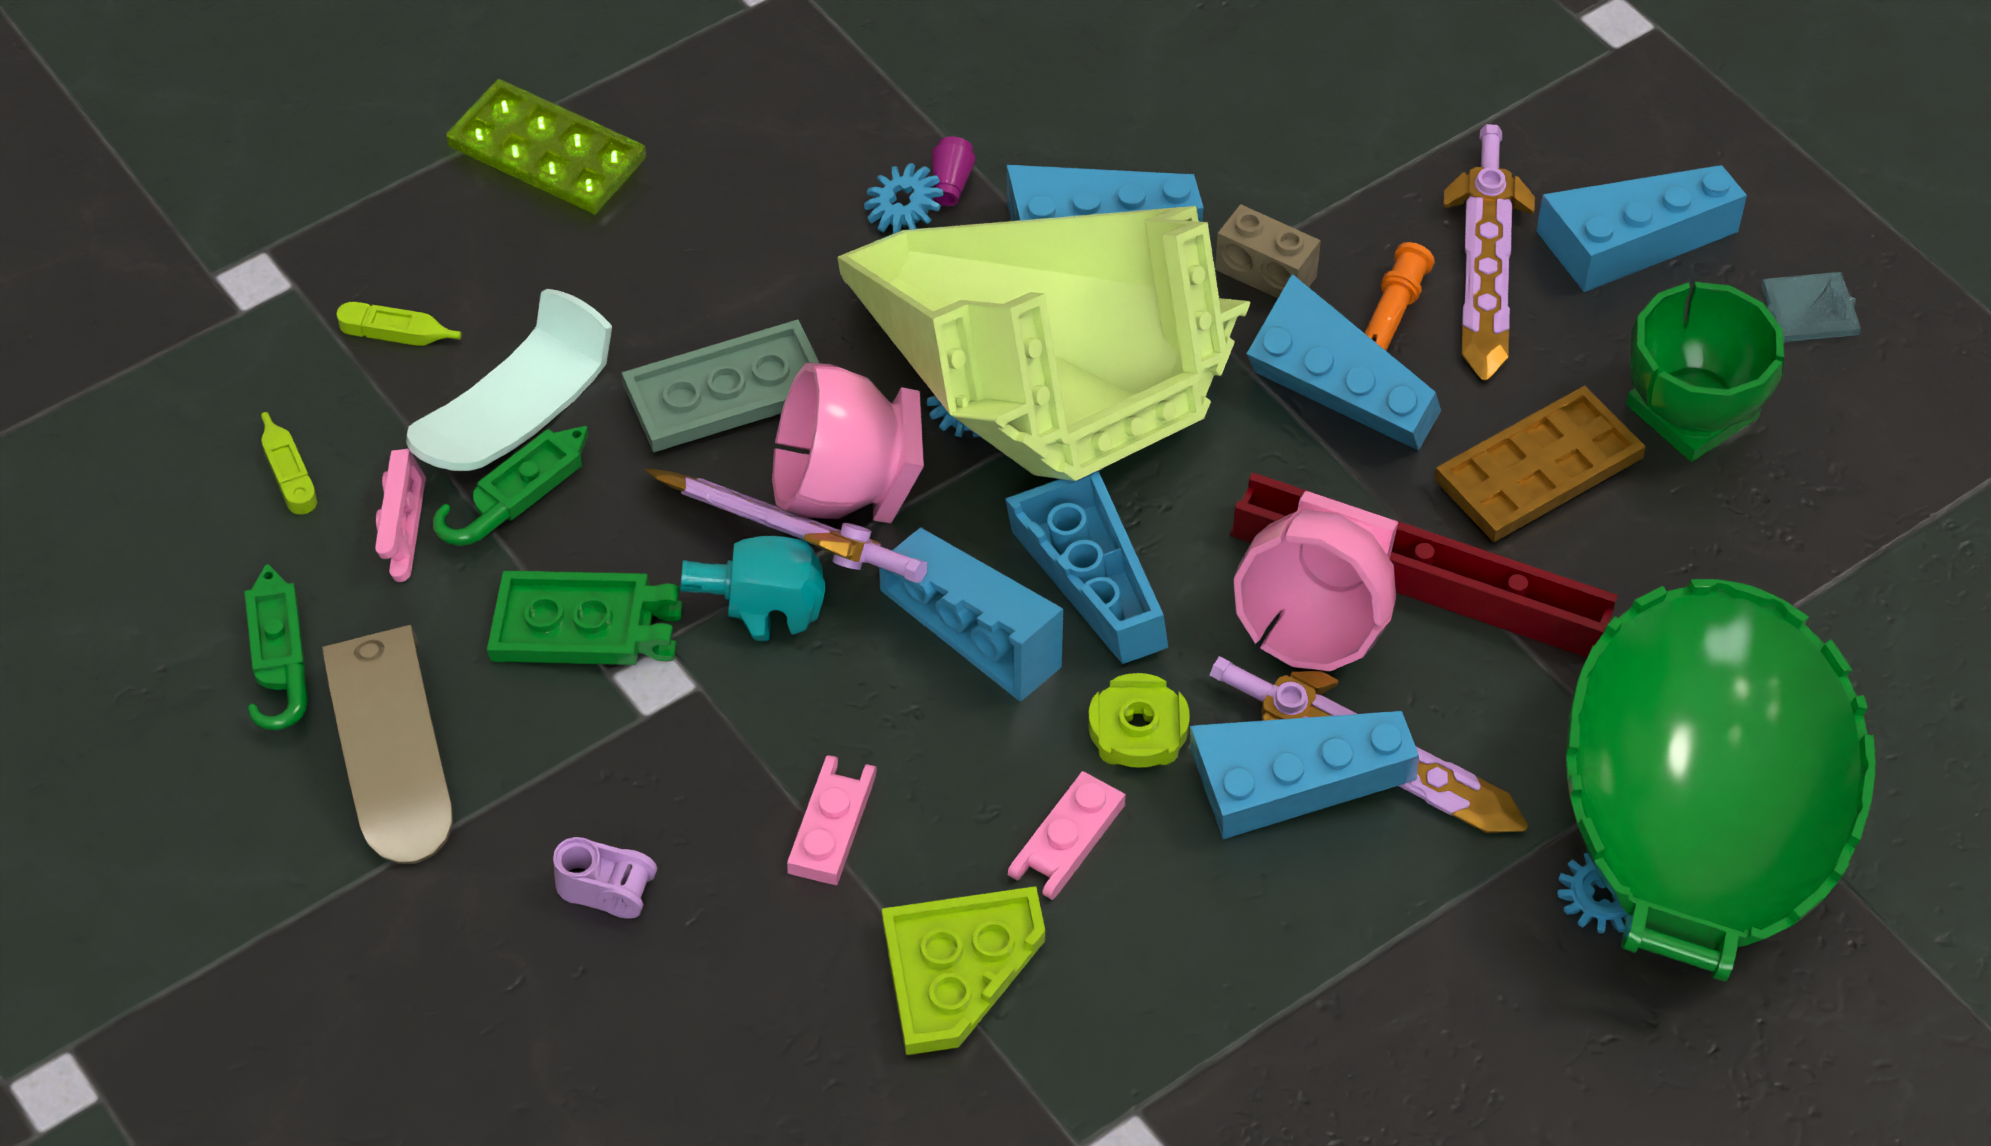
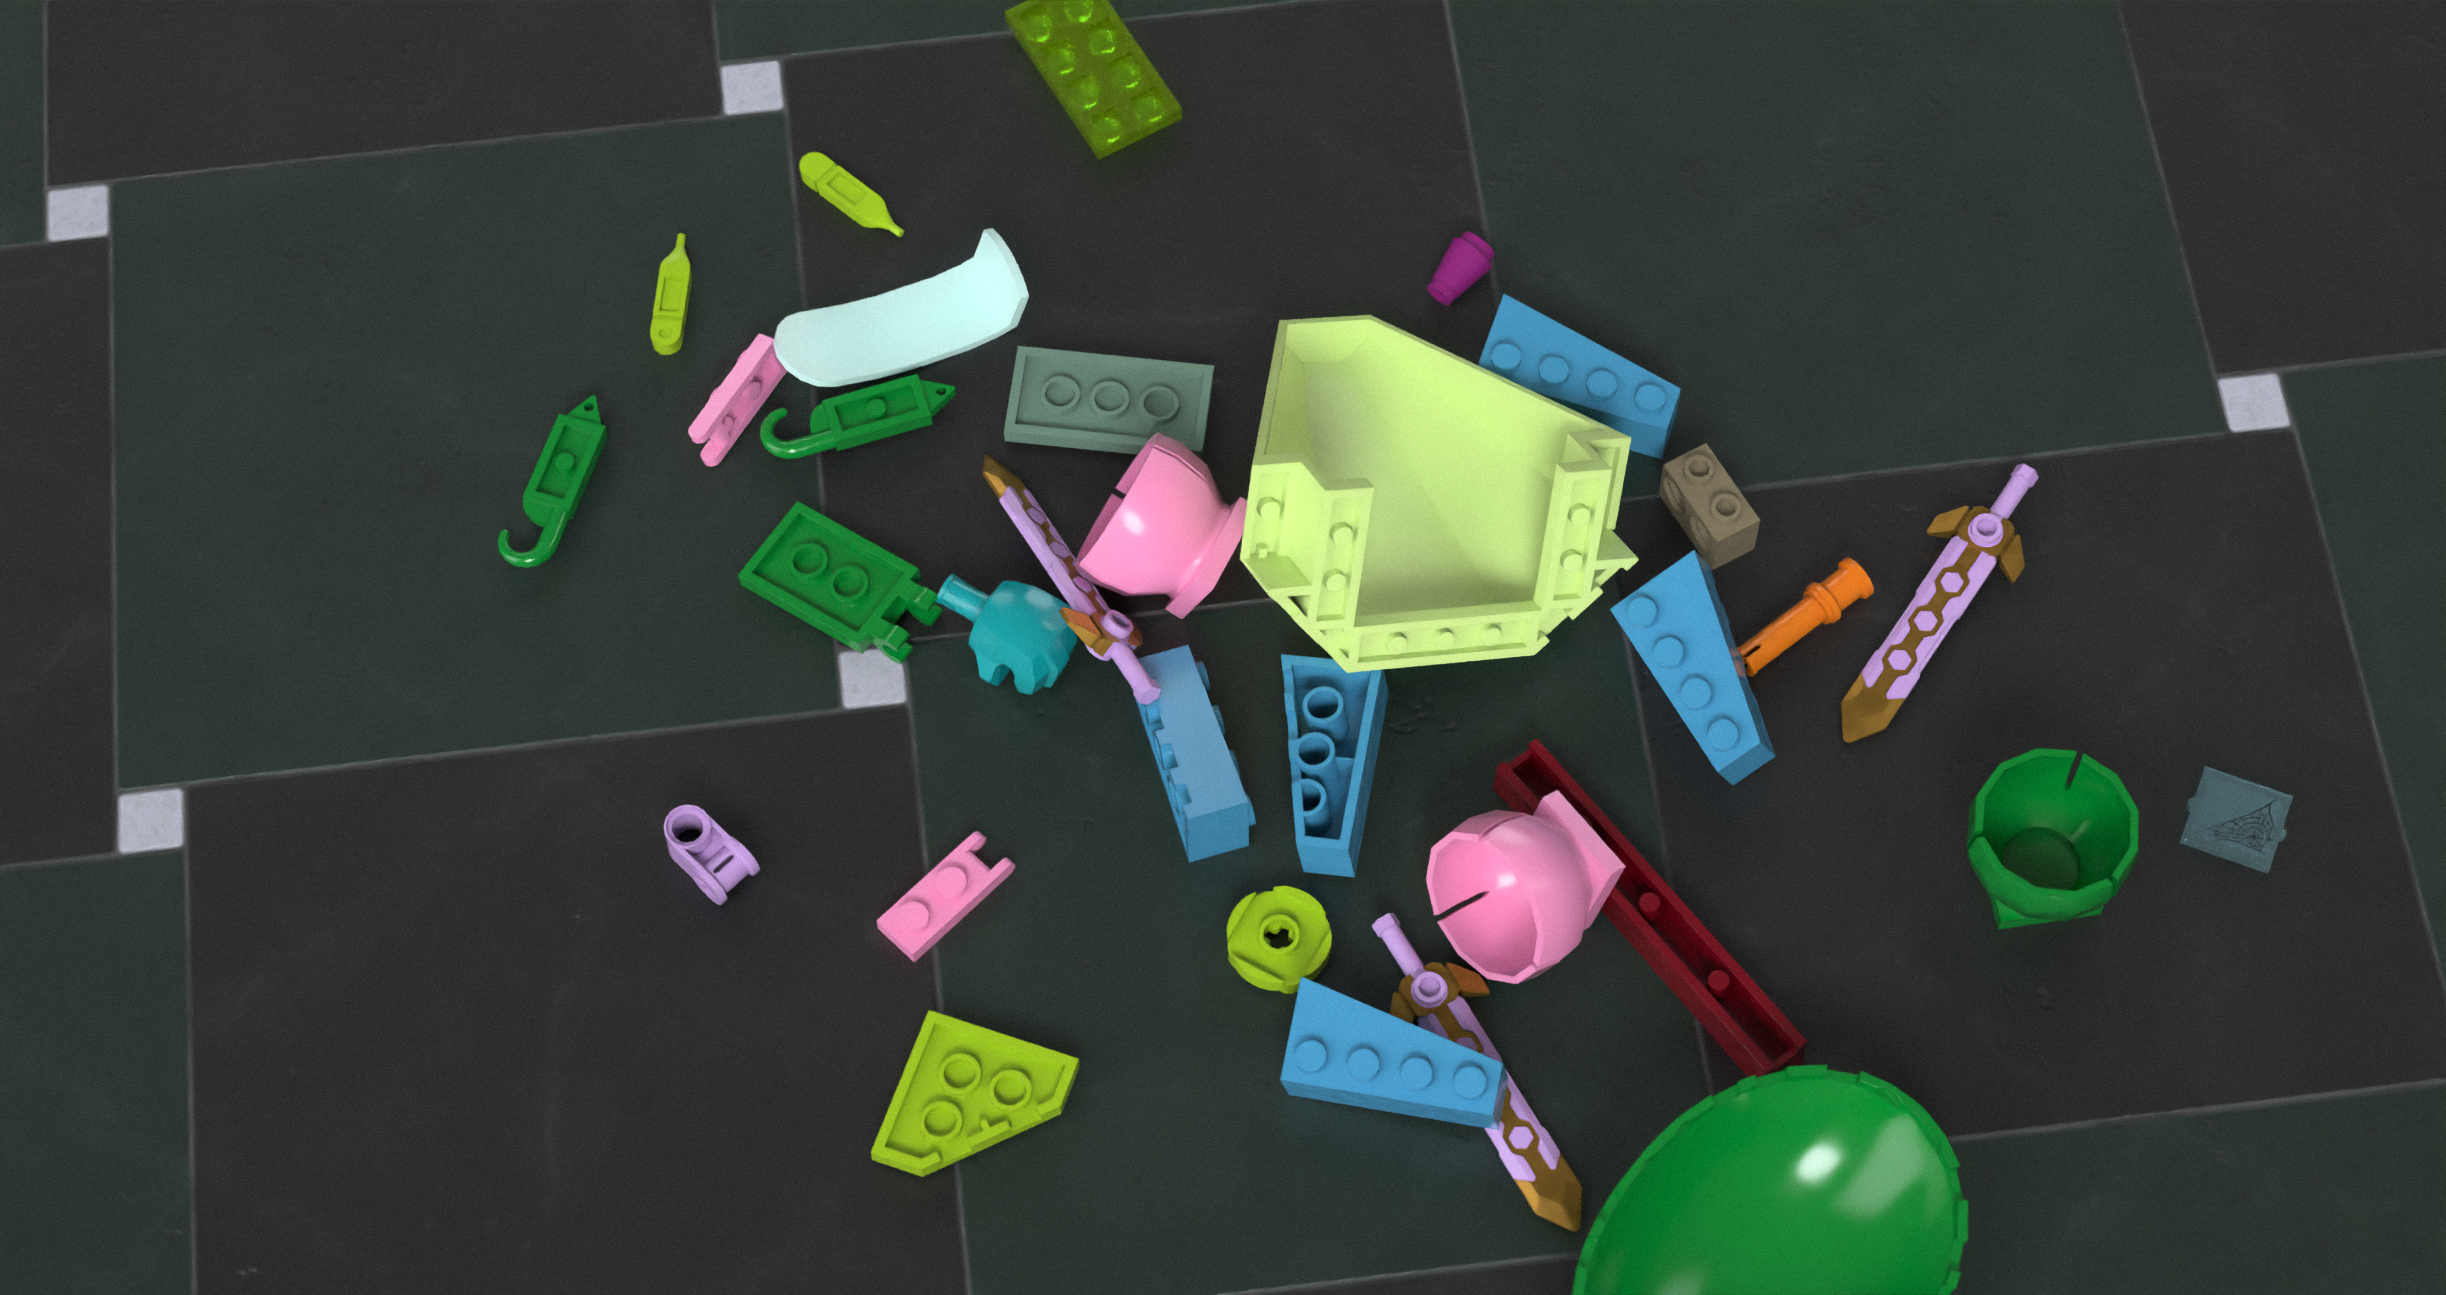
camera: 30 degrees right, 10 degrees up
dark tan piece [322,625,453,864] -> none
dark azure gear [864,163,943,234] -> none
bright pink hinge [1008,771,1126,900] -> none
pearl gold plate [1434,385,1646,542] -> none
dark azure wedge [1536,165,1747,292] -> none

